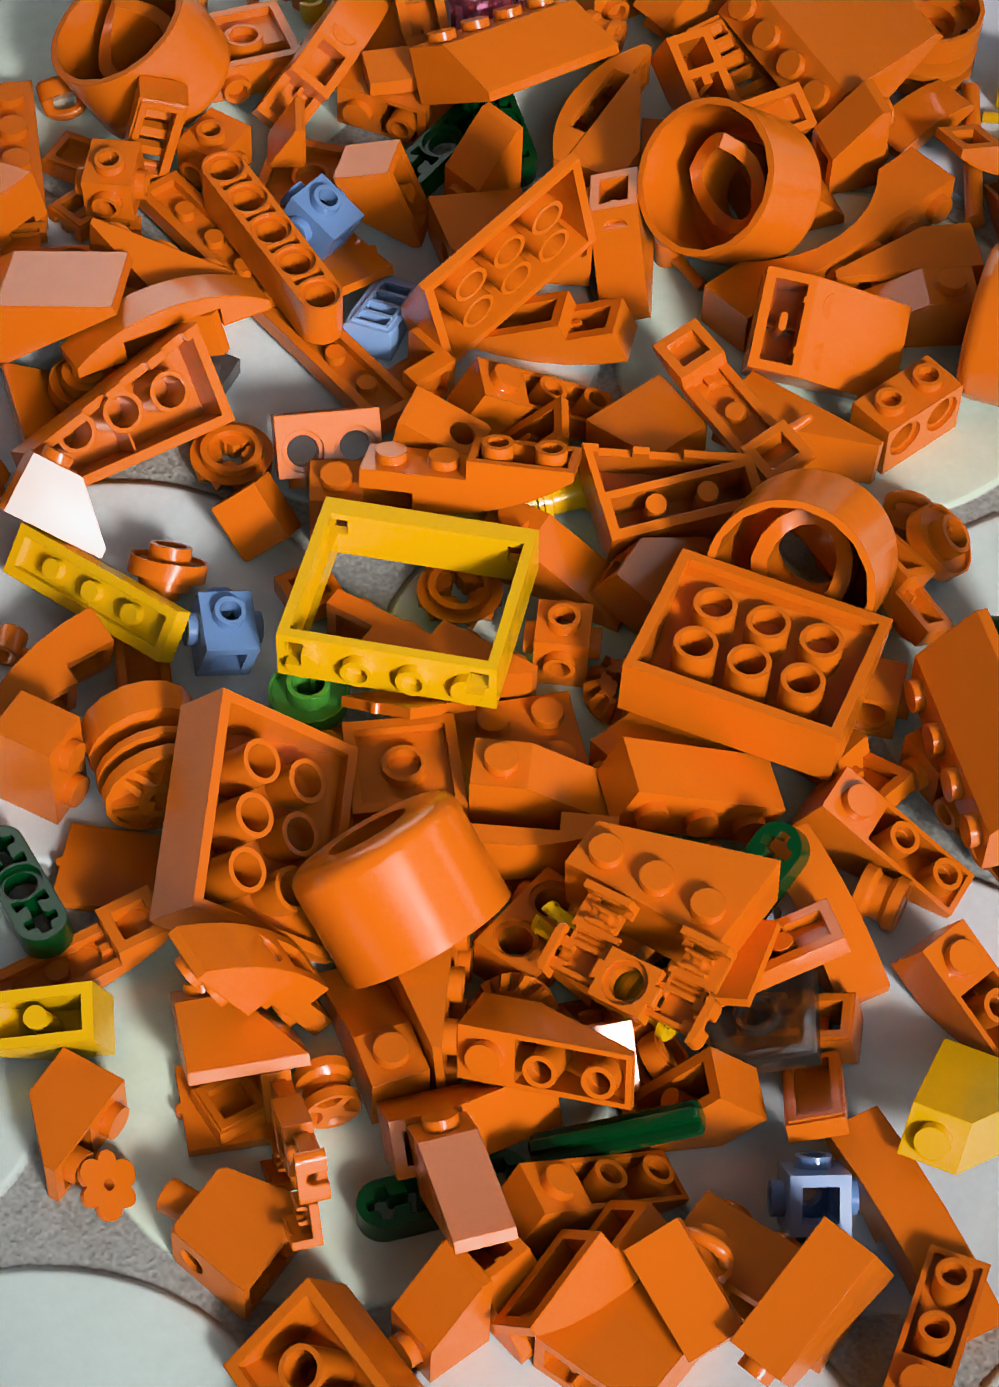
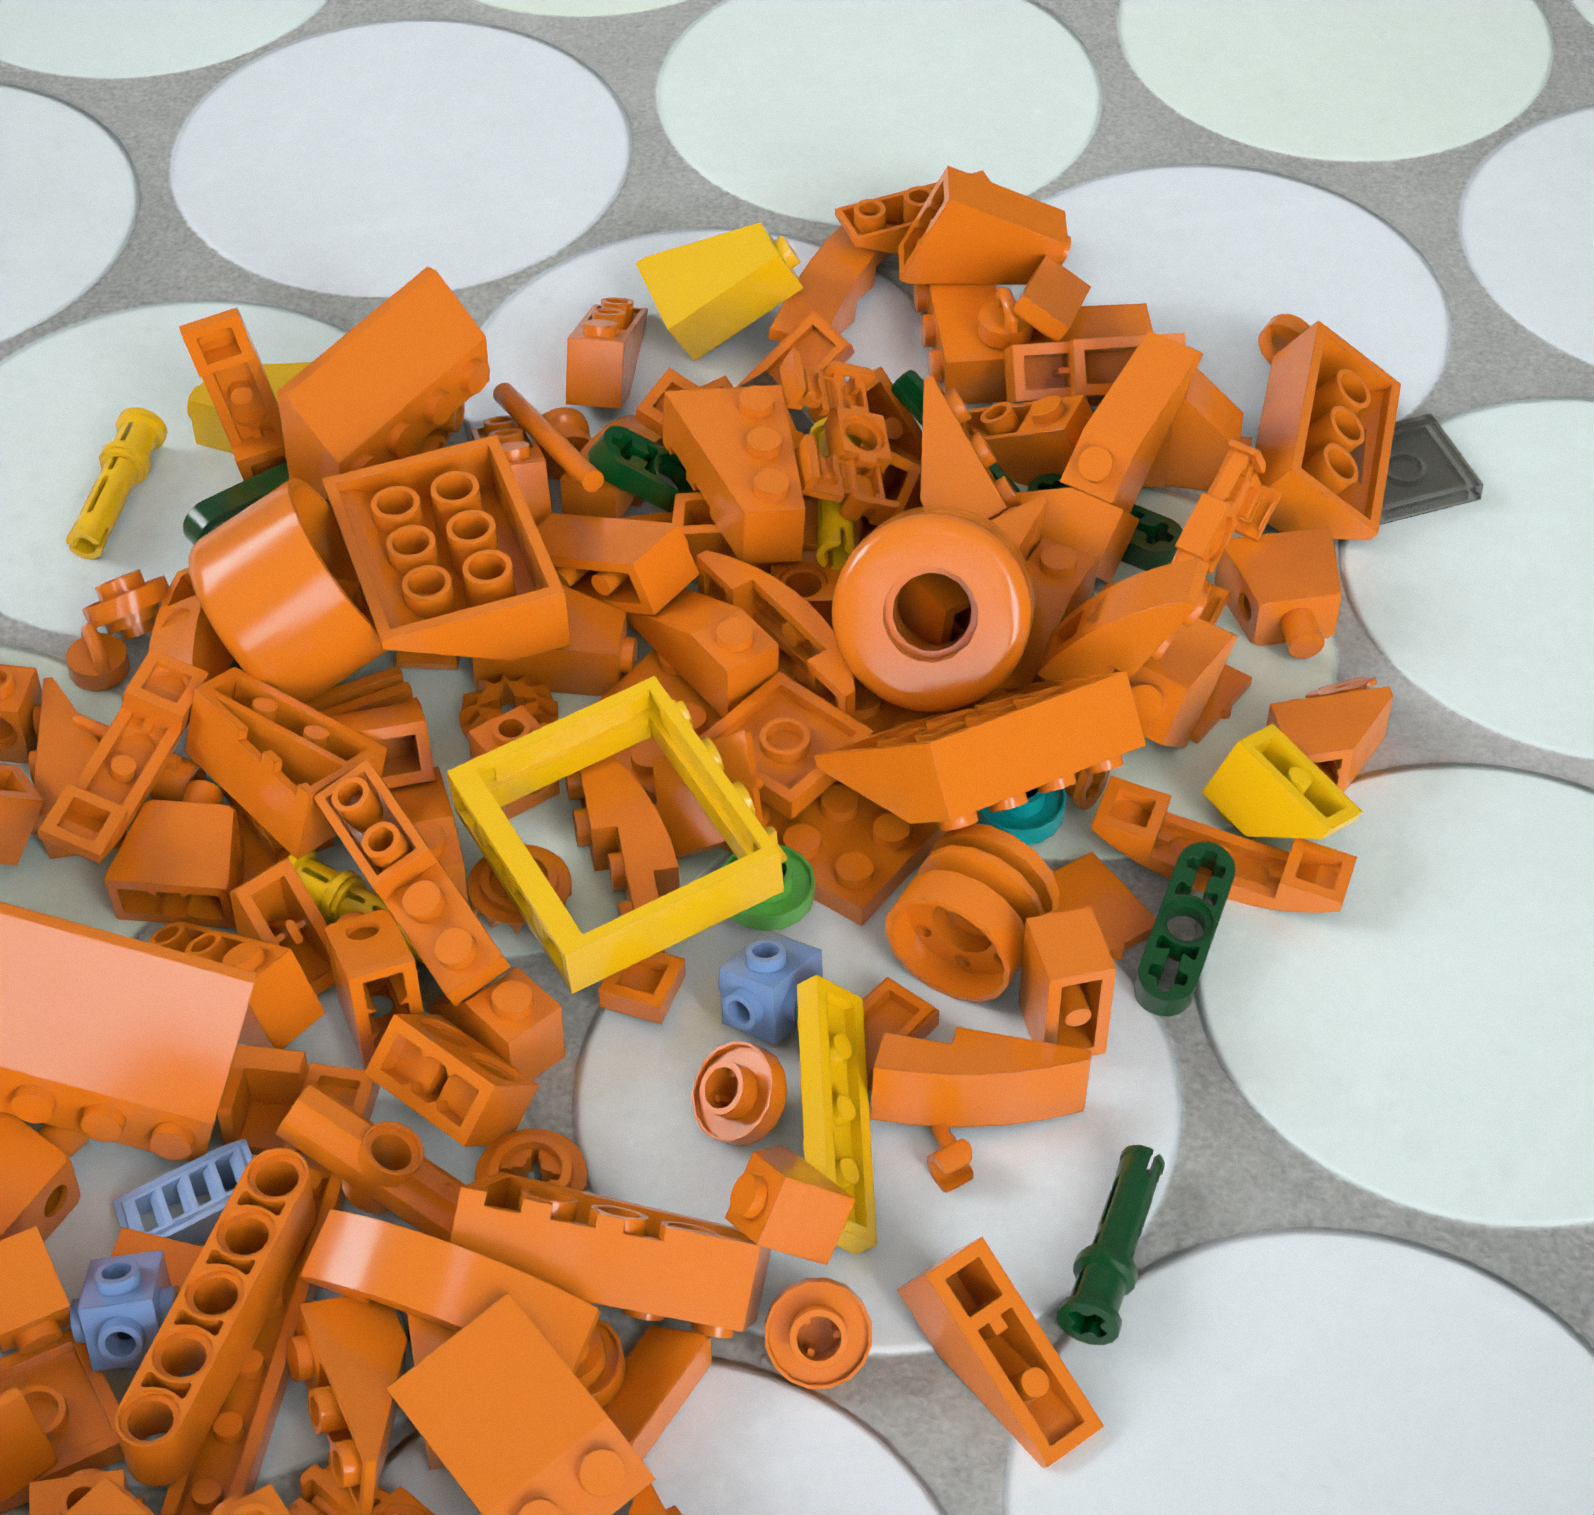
camera: 130 degrees left, 5 degrees down
orange panel [211,471,301,562] -> none
medium blue brick [767,1151,859,1243] -> none
none -> orange piece [275,1083,465,1242]
none -> orange bar [493,383,604,492]

